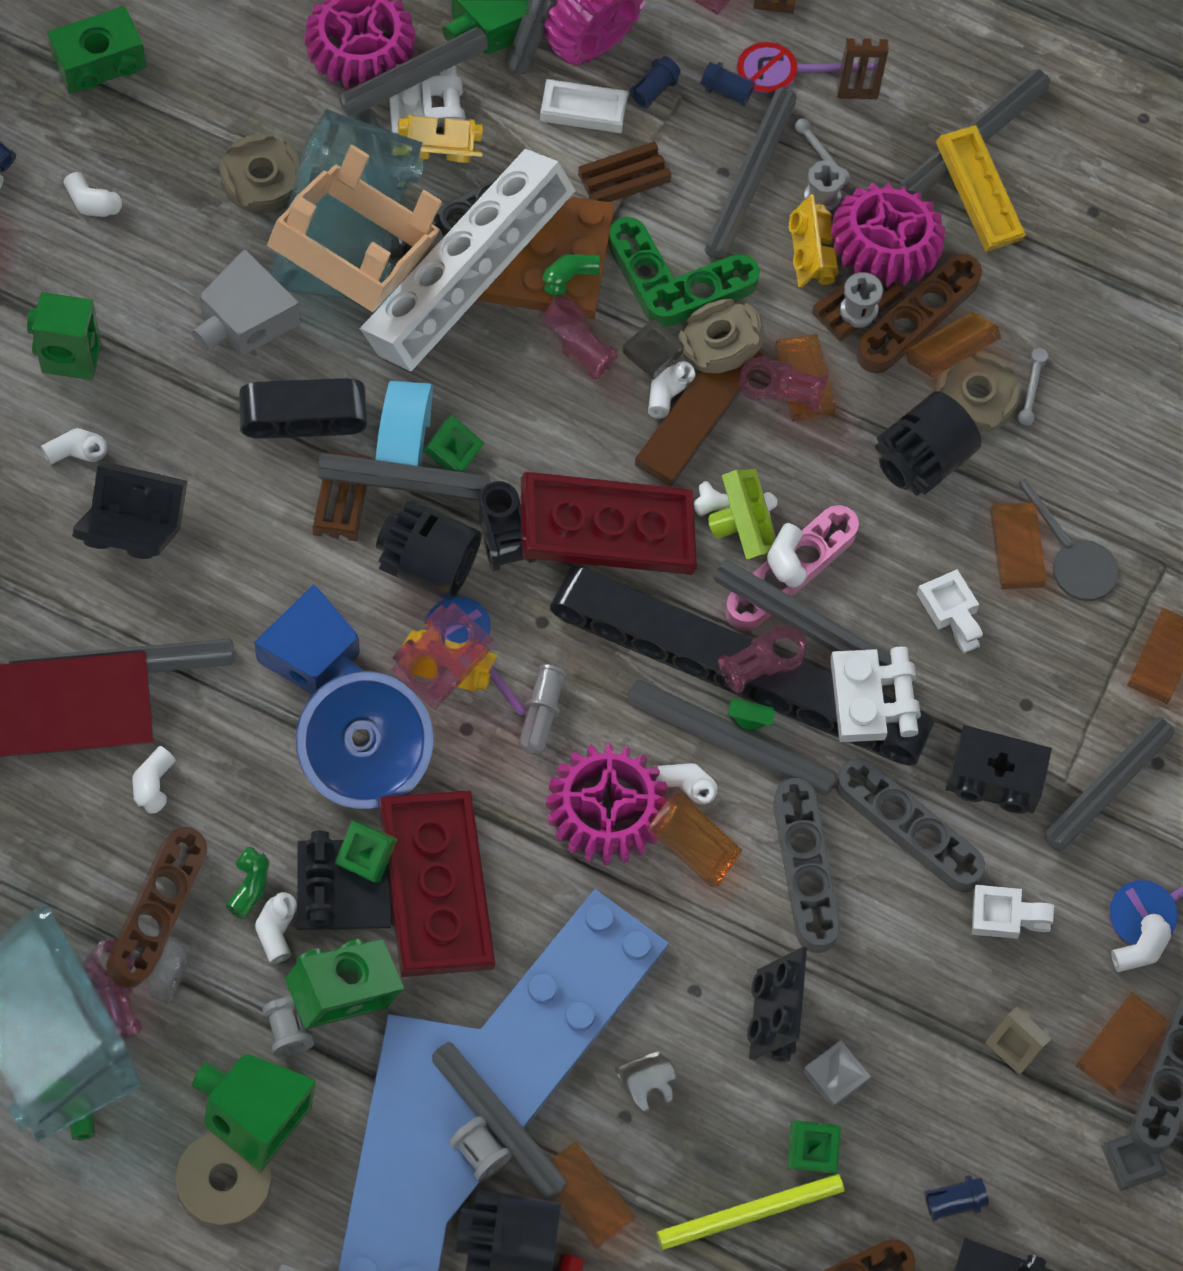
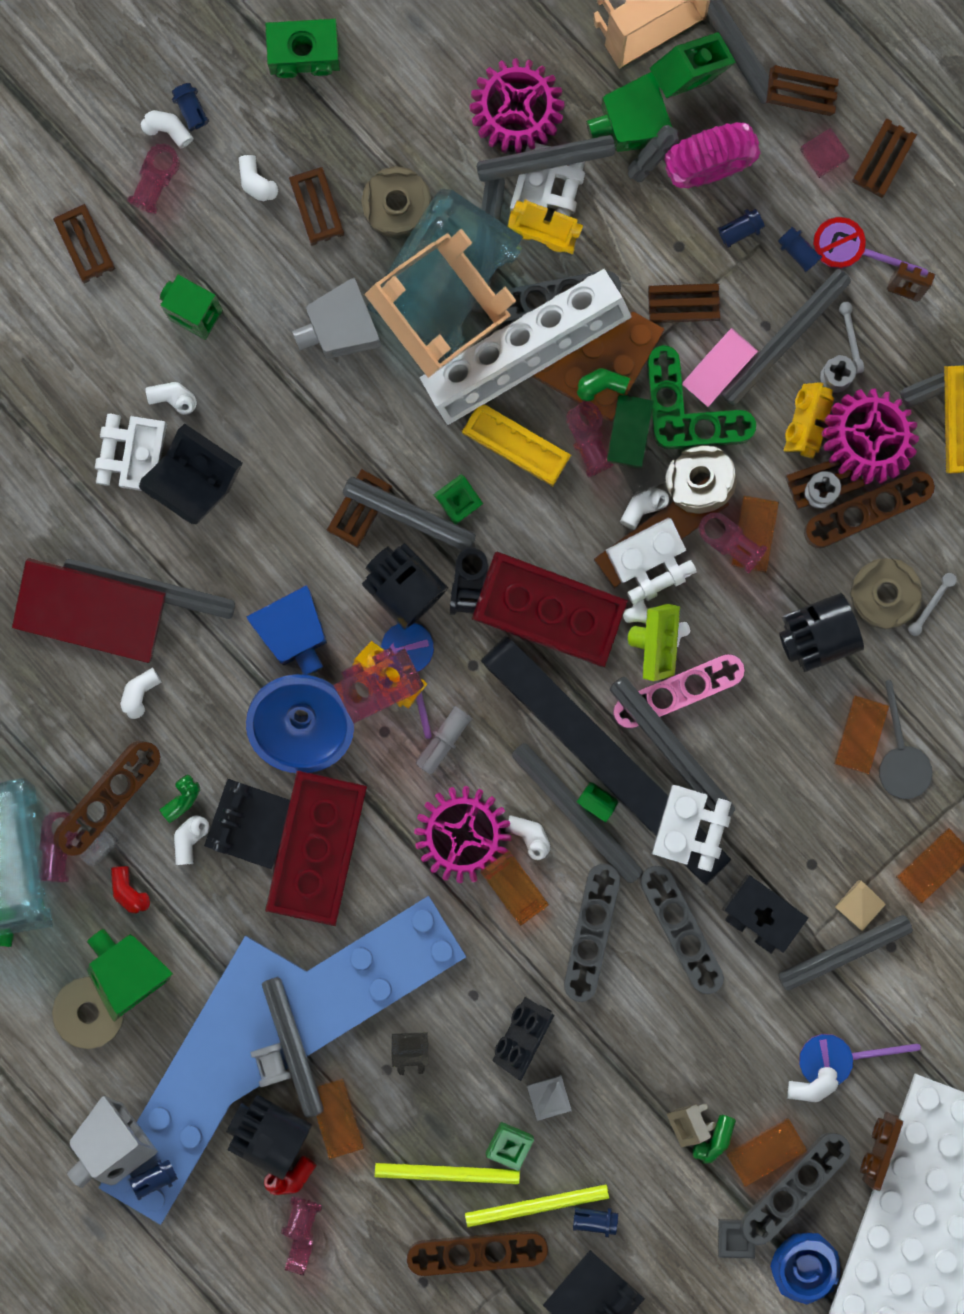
camera: 30 degrees right, 20 degrees up
black beam [239,378,367,439] -> none
light grey bush [262,996,314,1057] -> none
green brick [284,939,404,1030] -> none
green tile [335,820,397,882] -> none
medium azure slope [375,381,434,467] -> none
white tile [540,79,628,133] -> none
clear pink connector [718,625,807,694] -> none
white arm [767,523,807,588] -> none
clear orange tile [905,311,1001,378] -> none
white plate [917,569,983,654] -> none
white plate [971,885,1054,939] -> none
none -> white plate [95,414,167,491]
none -> red arm [111,866,150,914]
none -> reddish brown tile [289,167,344,246]
none -> yellow plate [462,404,571,487]
none -> neon yellow bar [465,1184,609,1227]
none -> dark green slope [606,394,654,469]
none -> white plate [606,518,697,605]
none -> bright pink slope [682,328,758,407]
none -> green arm [692,1115,736,1164]
none -> tan slope [835,880,886,931]

